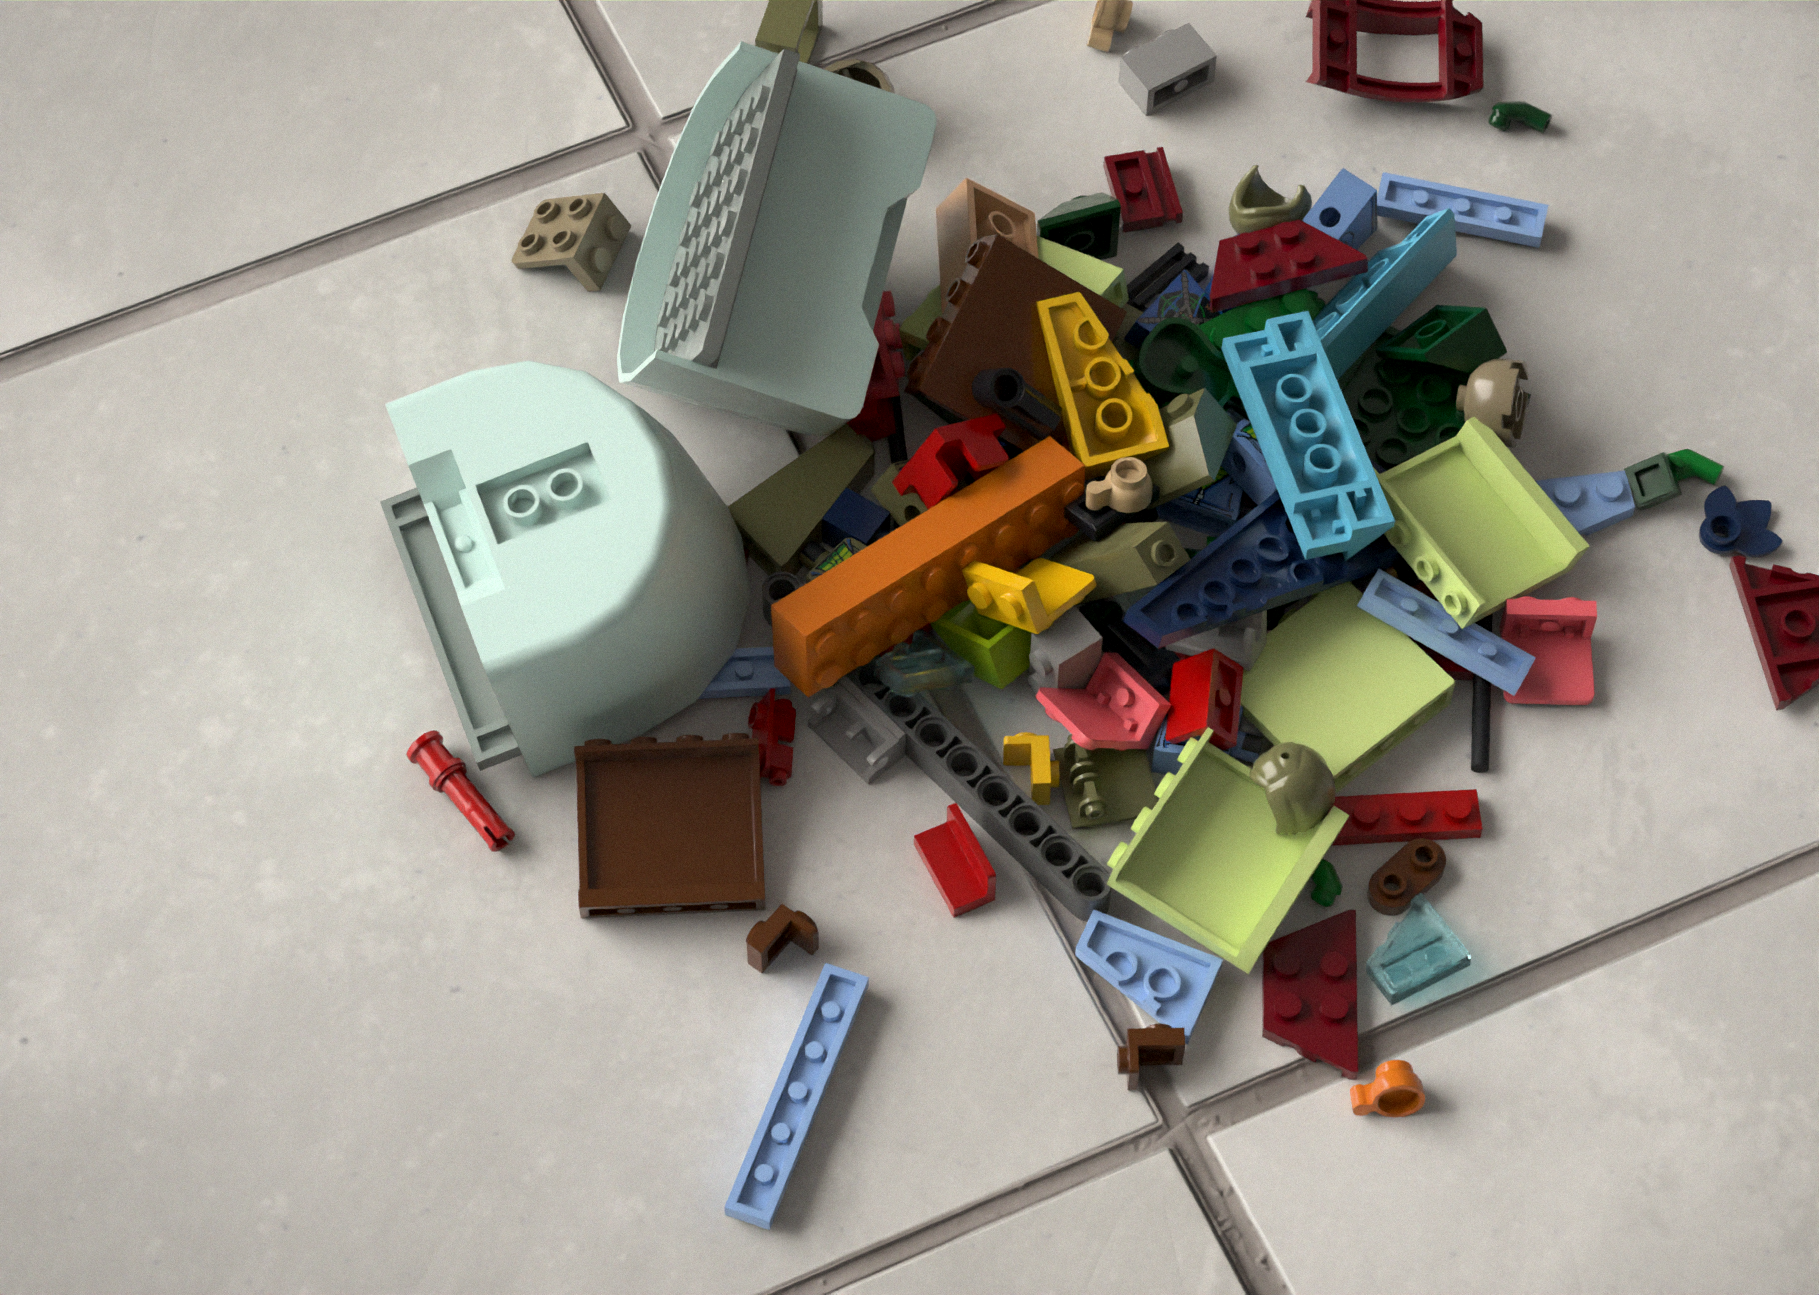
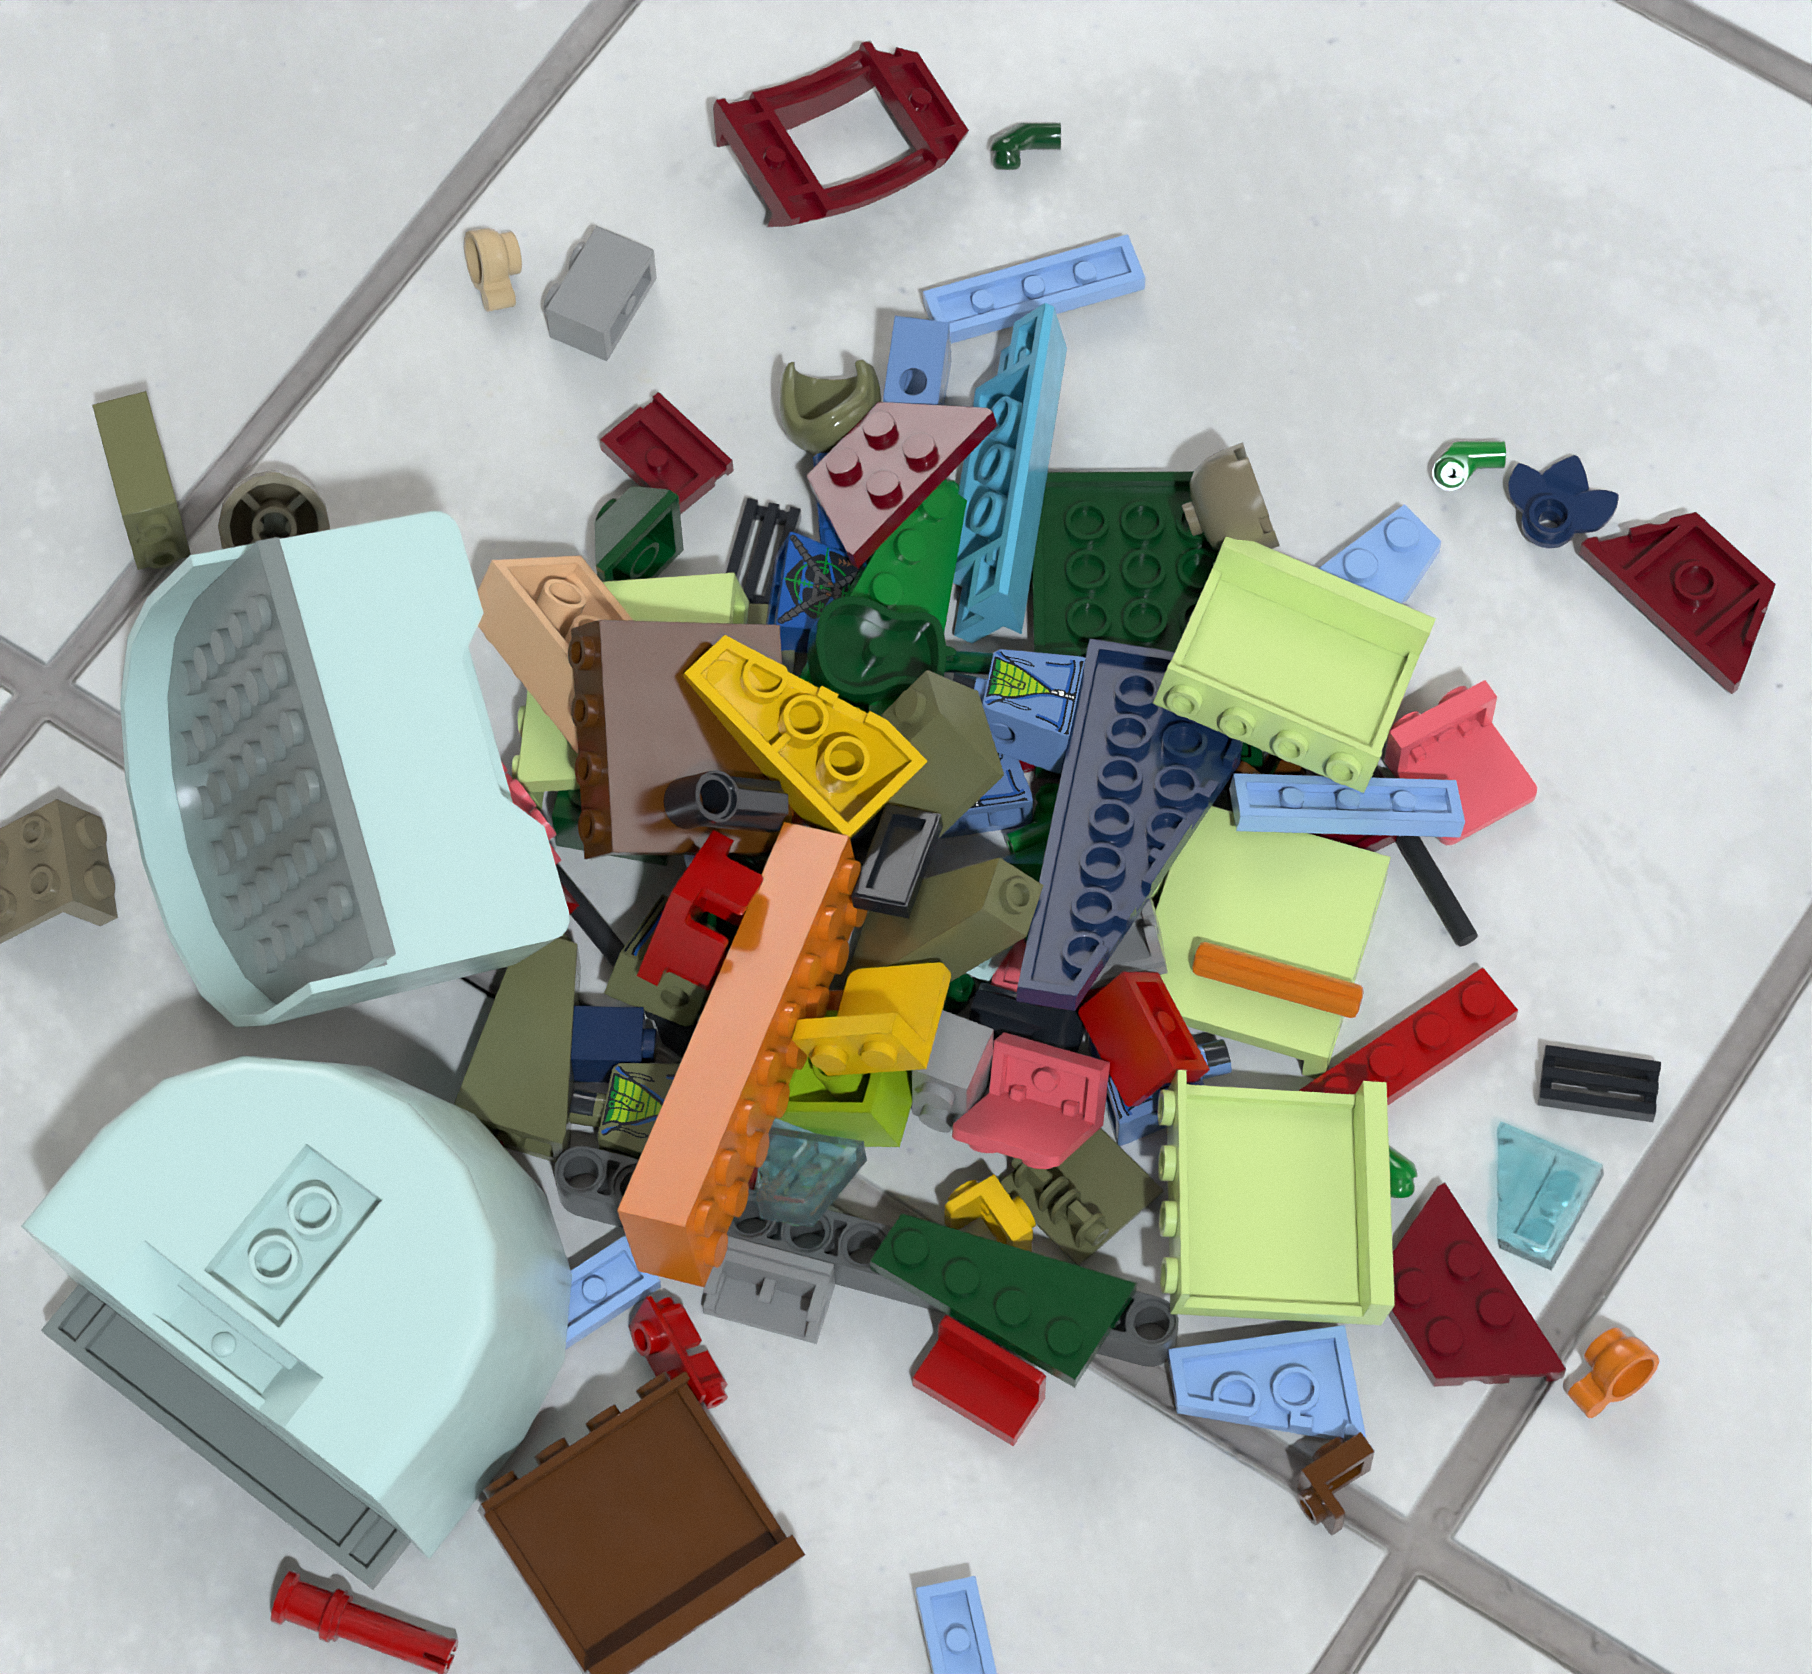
camera: 30 degrees left, 5 degrees up
reddish brown bracket [746,904,819,974] -> none
tan piece [1086,457,1153,513] -> none
medium azure slope [1221,311,1395,561] -> none
olive piece [1249,742,1336,835] -> none
reddish brown plate [1367,838,1446,916] -> none
dark green slope [1375,305,1508,375] -> none
dark green tile [1624,452,1682,511] -> none
none -> dark green wing [870,1213,1137,1388]
none -> orange axle [1193,942,1364,1018]
none -> black tile [1537,1045,1661,1123]

